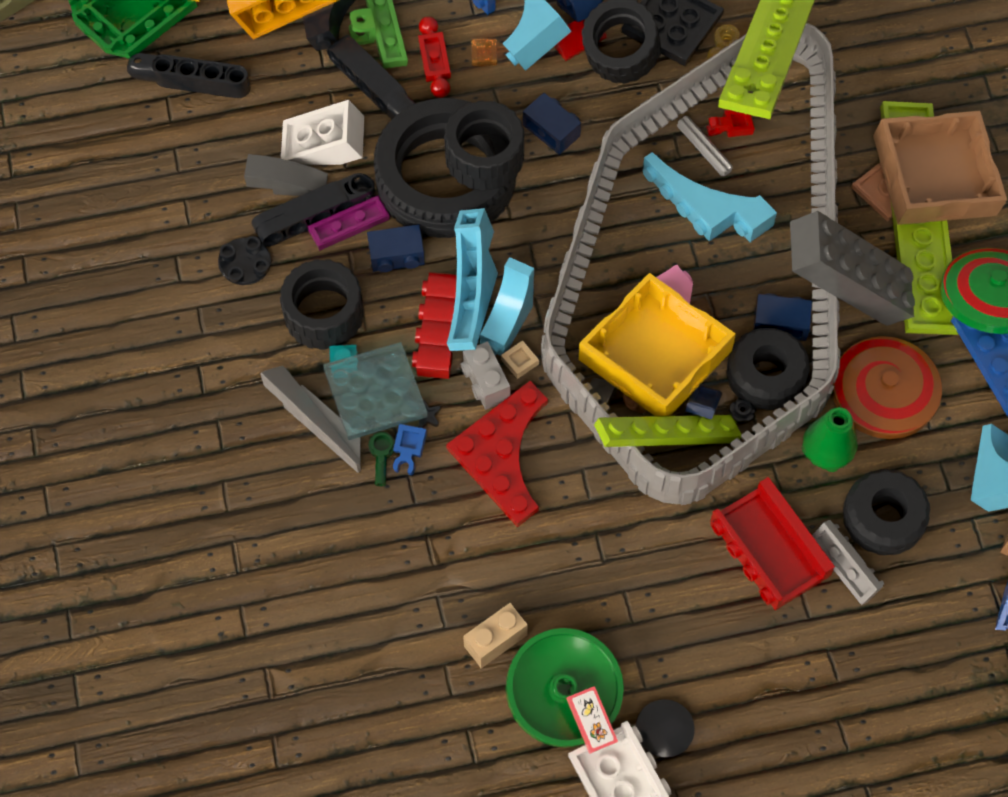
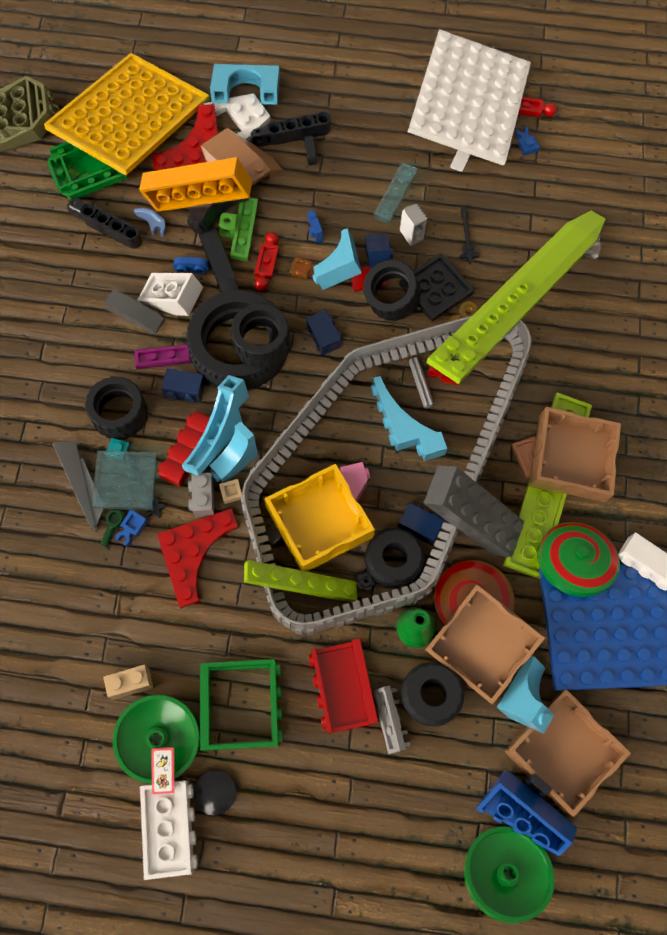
camera: 20 degrees right, 5 degrees up
black dish [218,236,271,285] -> none
black piece [251,173,375,247] -> none
dark blue tile [686,385,722,420] -> none
none -> medium blue piece [134,207,166,237]
none -> blue plate [173,257,209,275]
none -> green window [200,659,283,751]
none -> medium nougat tile [426,584,545,705]

